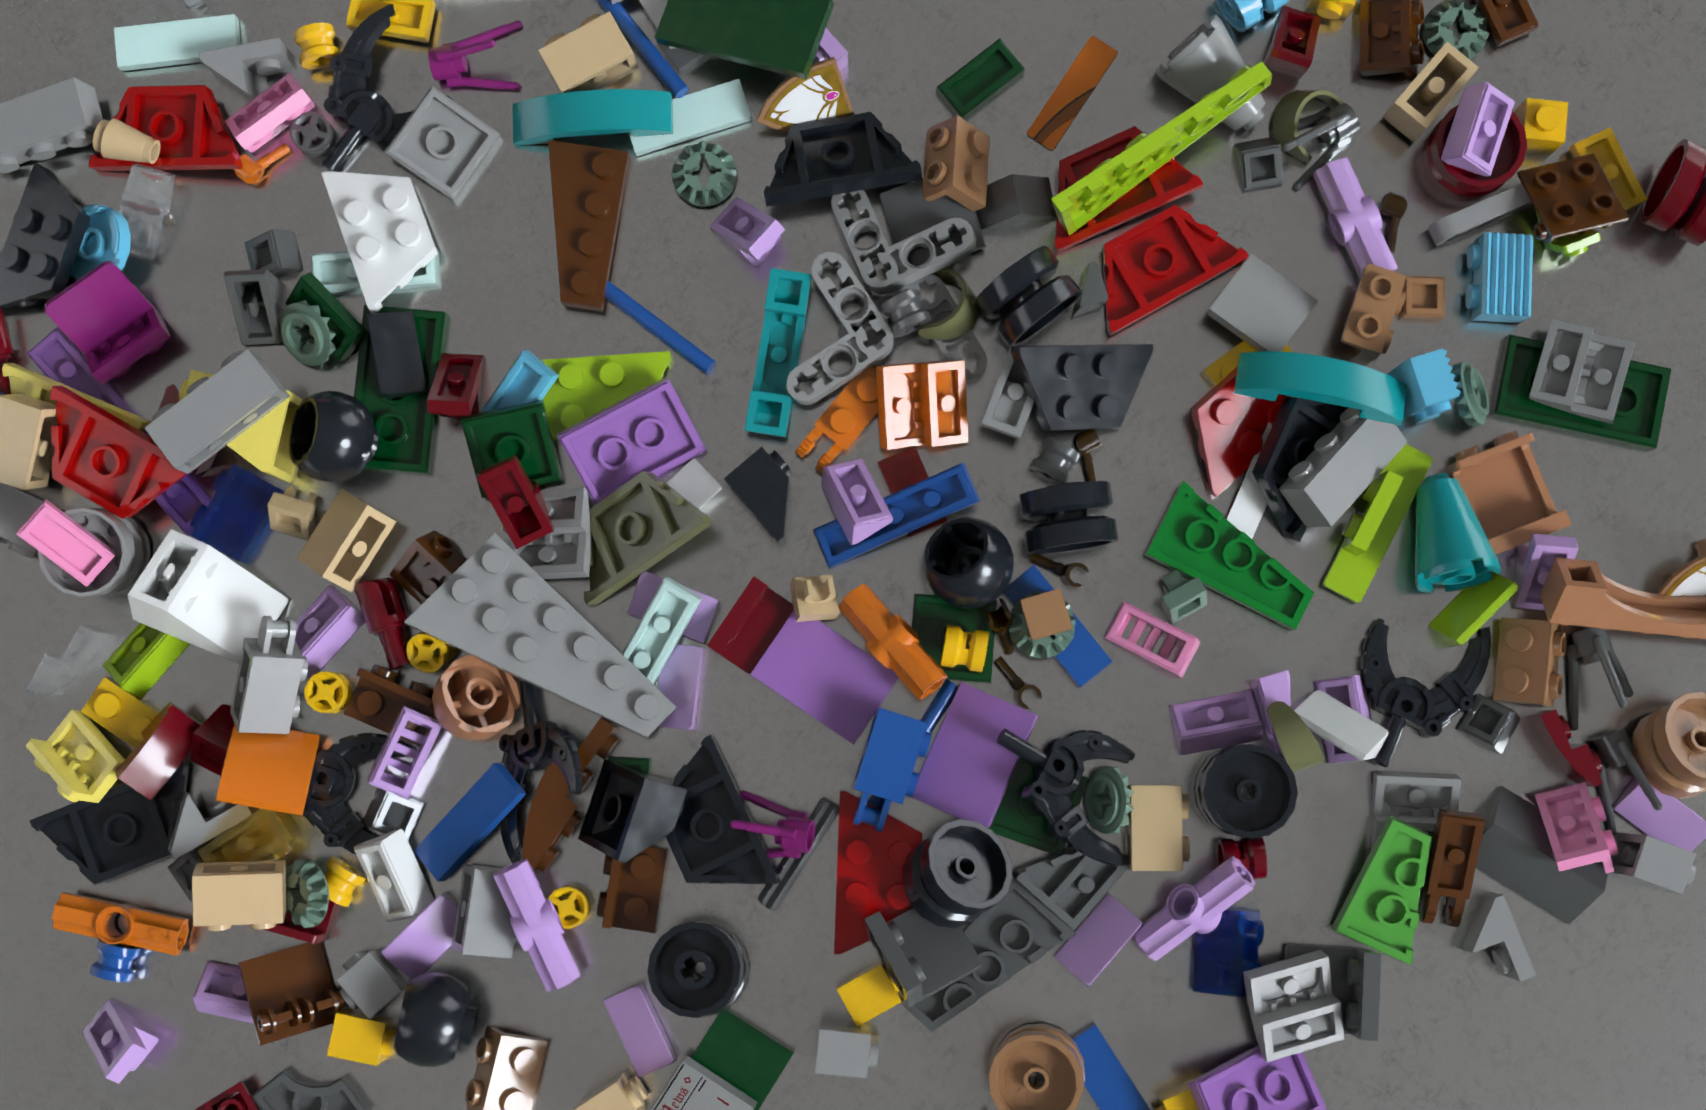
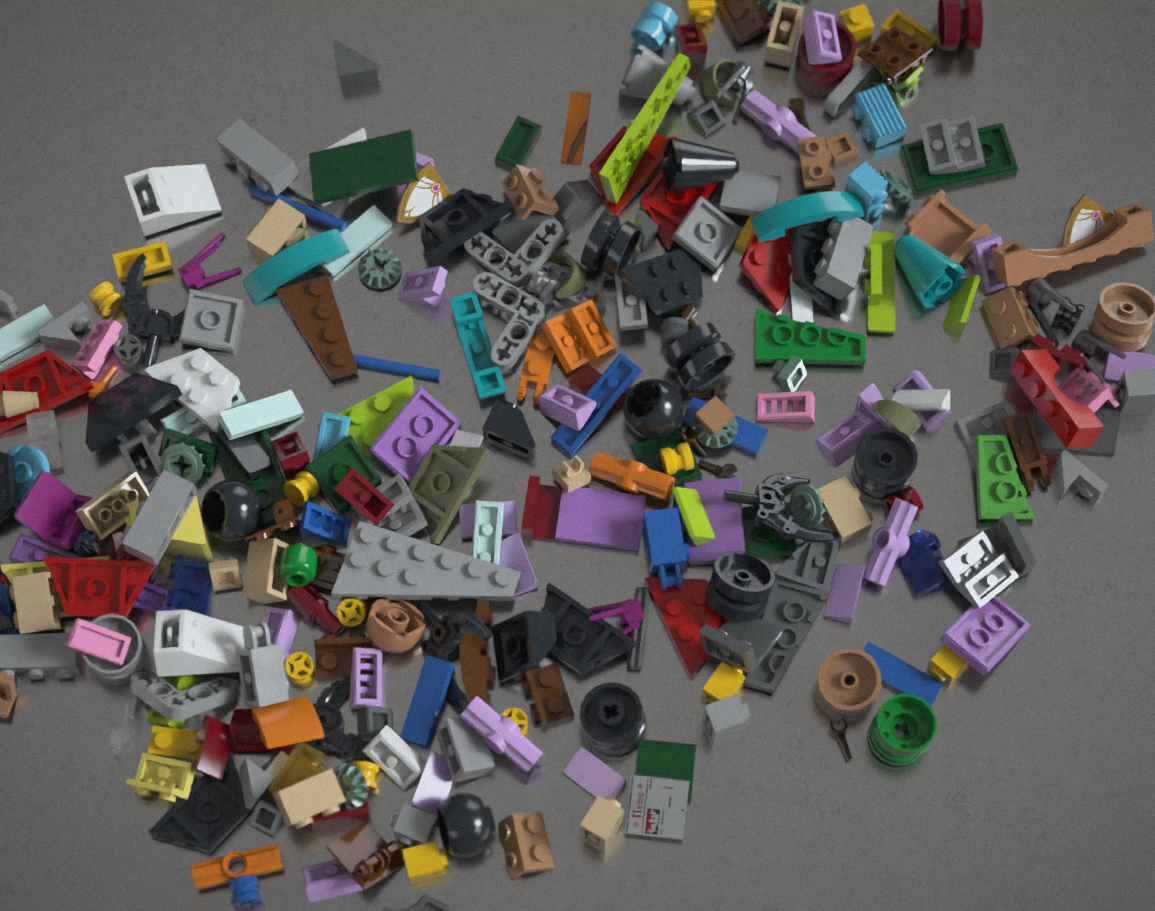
camera: 30 degrees left, 15 degrees down
black bar [1360,618,1491,767] -> none
none -> dark blue arm [73,530,98,558]
none -> tan piece [76,471,150,540]
none -> black wing [85,372,183,453]
none -> light grey beam [131,670,237,720]
none -> light aqua tile [217,390,304,440]
none -> reddish brown hinge [245,498,303,542]
none -> green head [279,543,317,587]
none -> yellow wheel [283,471,319,506]
none -> blue slope [300,501,351,546]
none -> black cone [663,138,739,192]
none -> light grey tile [671,196,742,271]
none -> lime slope [672,487,715,546]
none -> red arch [1009,349,1104,449]
none -> black wheel [1053,296,1085,330]

